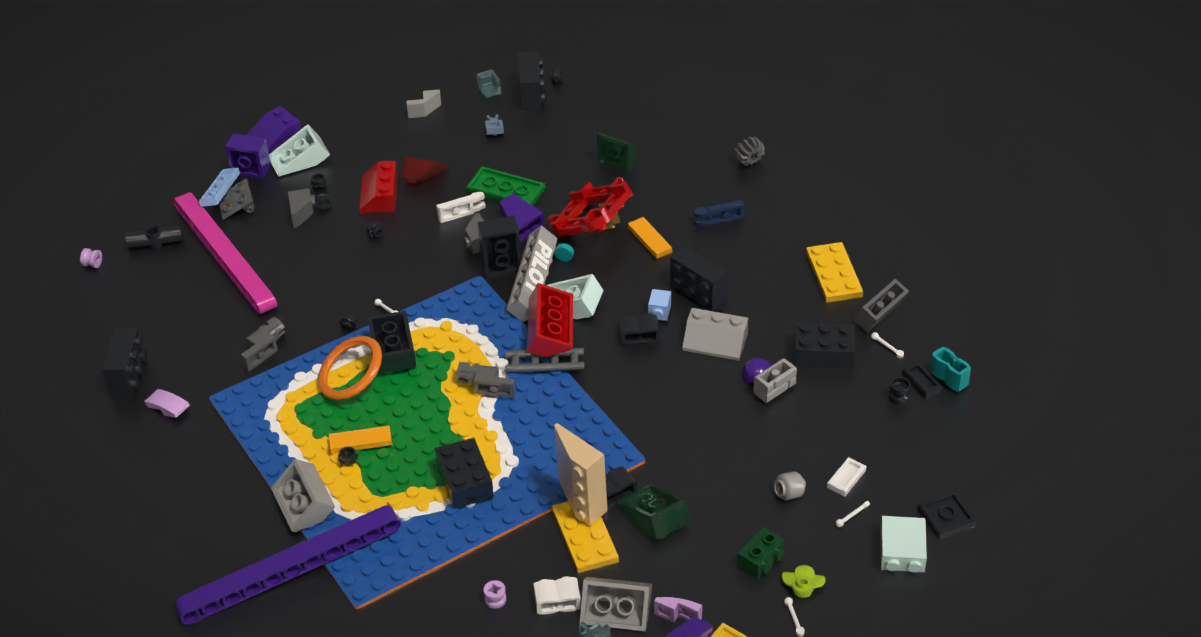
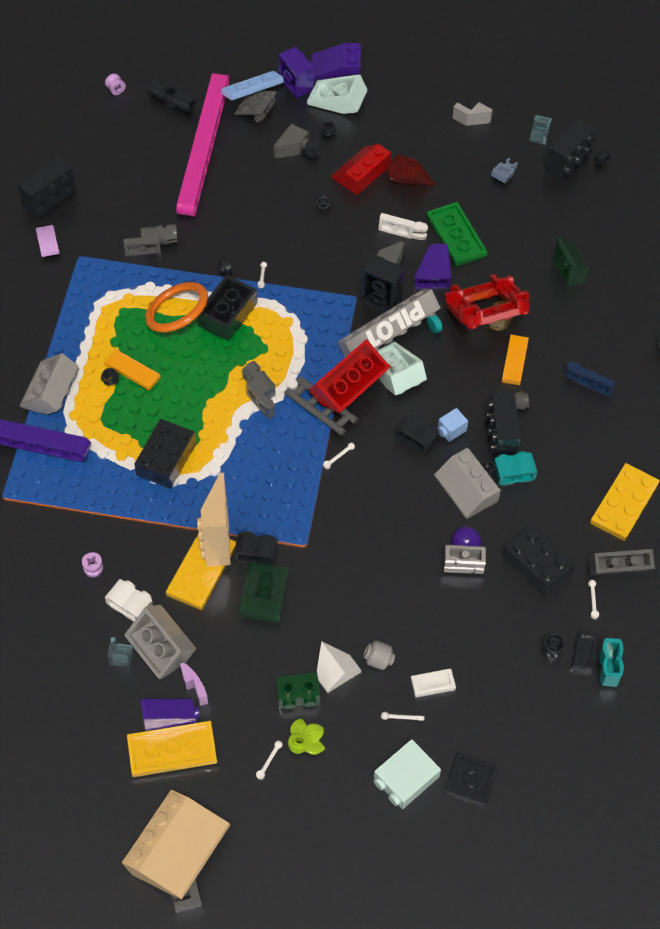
camera: 40 degrees right, 15 degrees up
none -> white slope [317,642,361,693]
none -> white hinge [323,443,355,469]
none -> teal brick [494,451,538,485]

